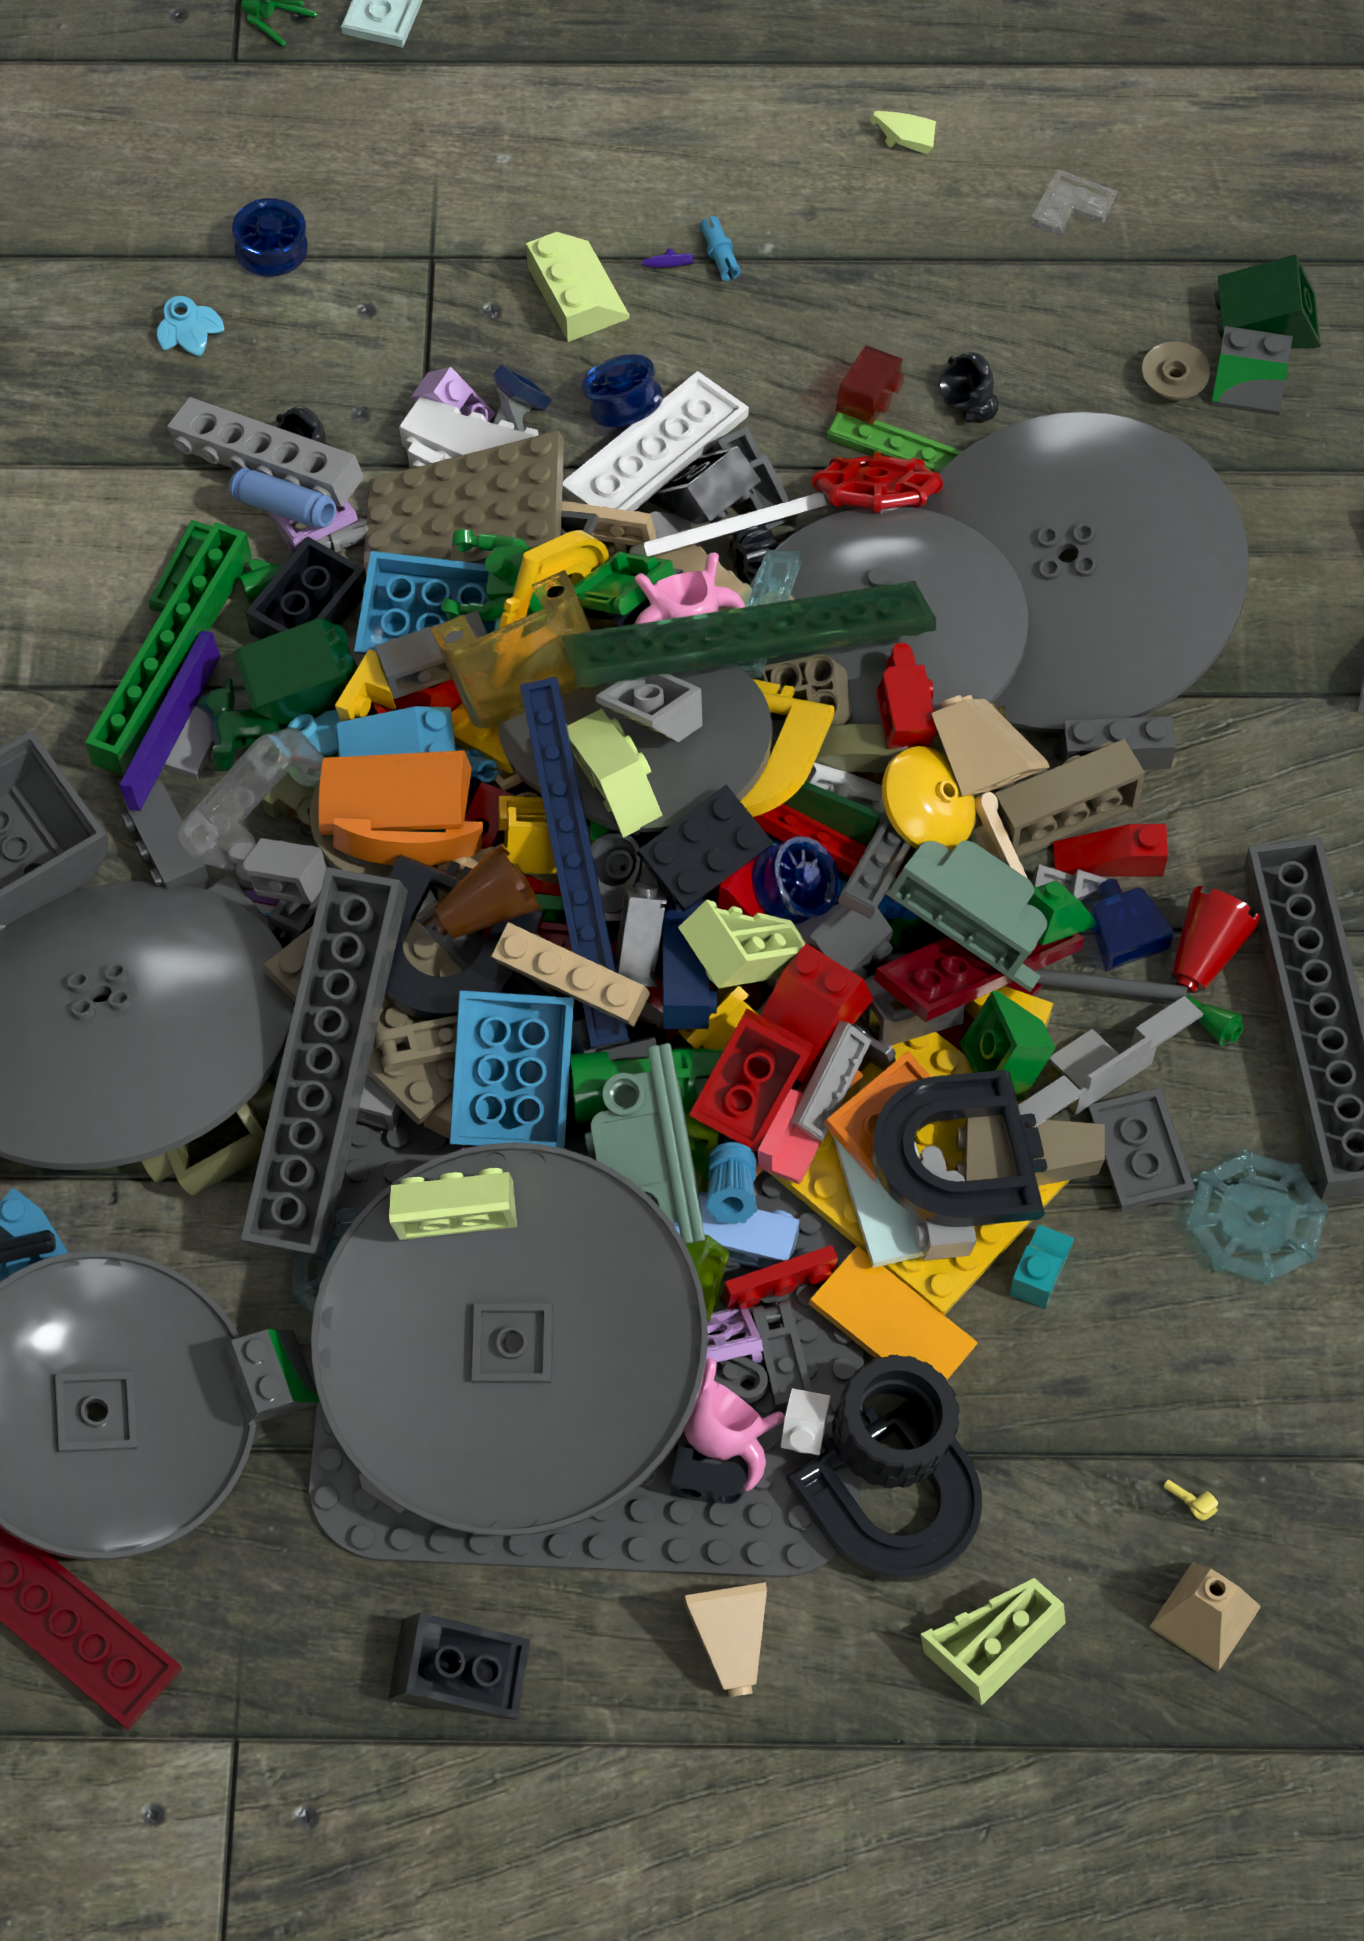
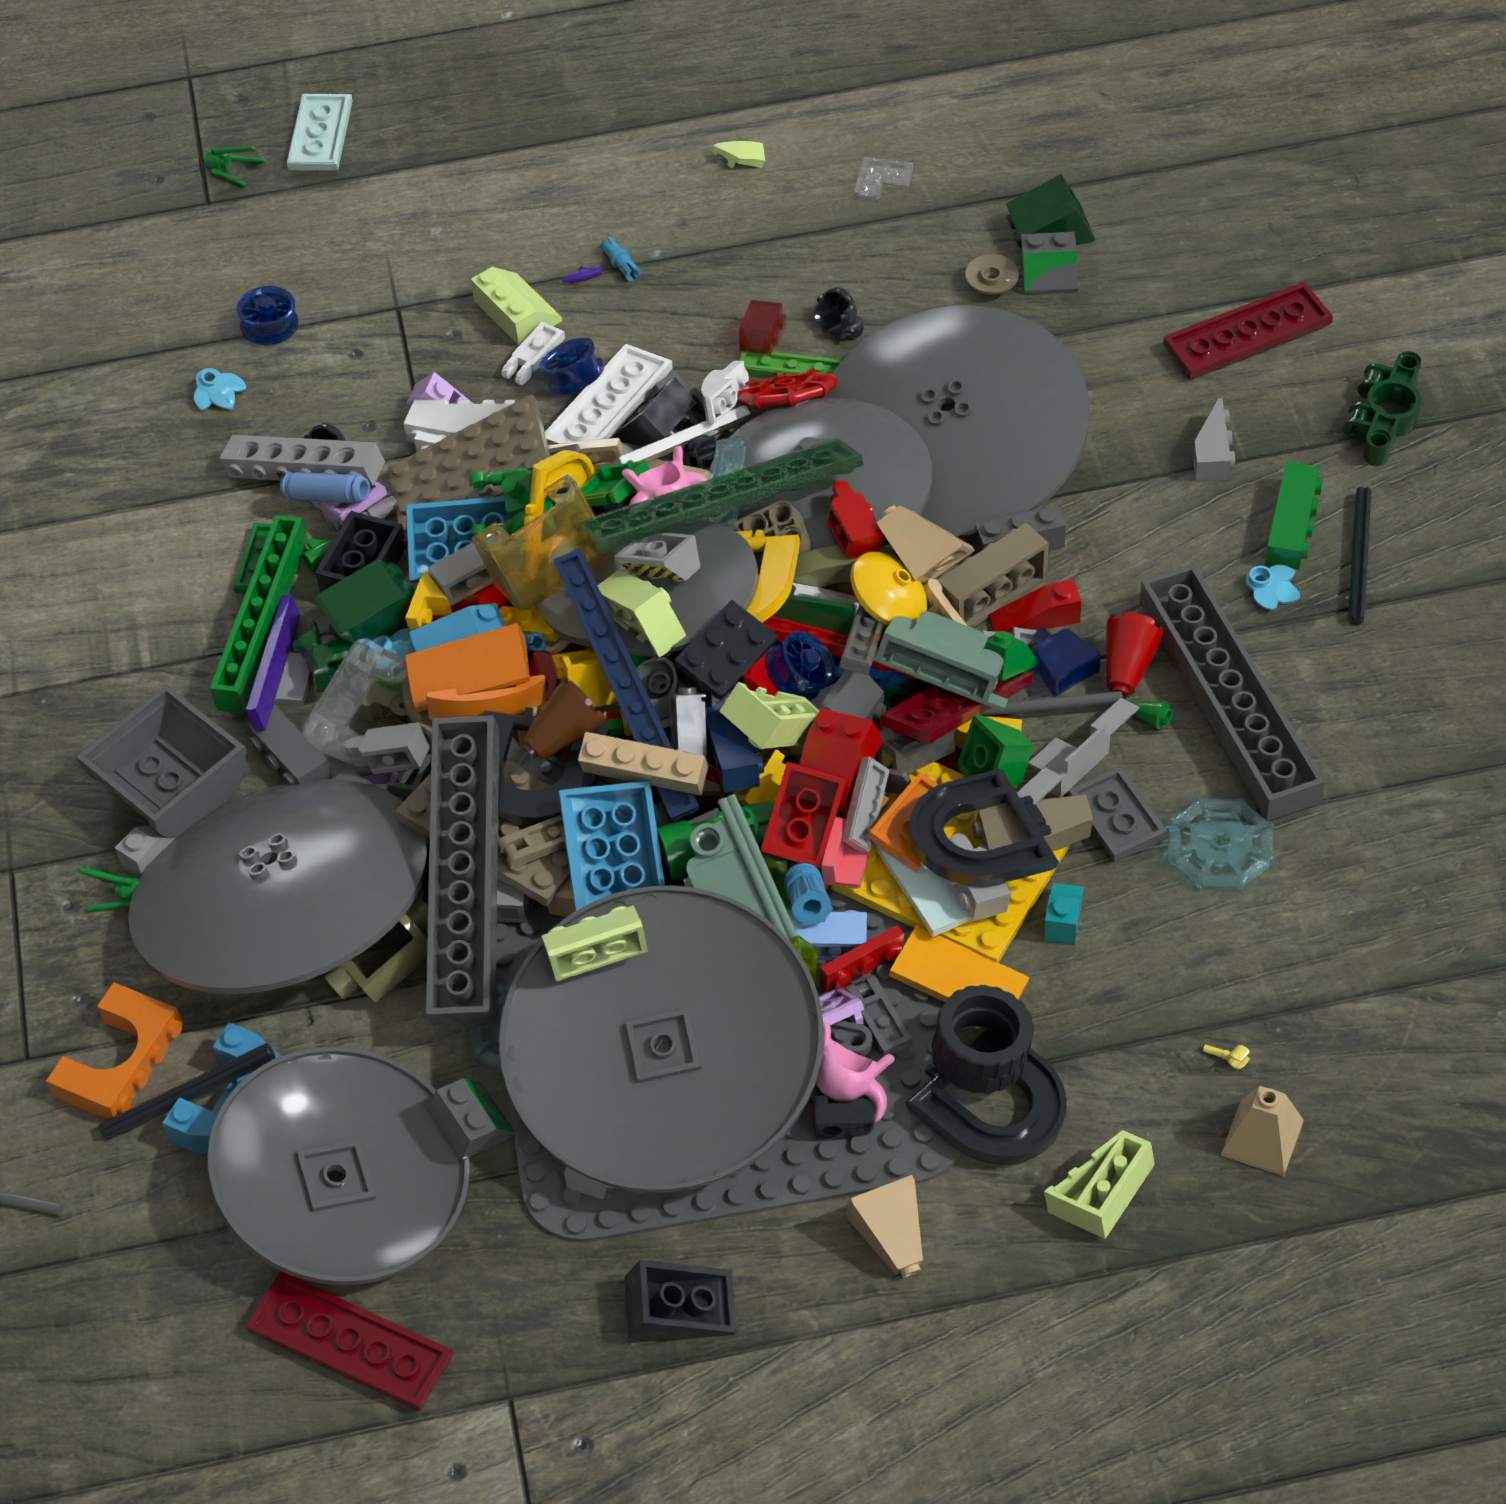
camera: 10 degrees left, 10 degrees down
dark blue piece [493,364,552,432] -> none
white brick [781,1388,831,1455] -> none
none -> white hinge [502,322,565,385]
none -> white slope [701,361,749,424]

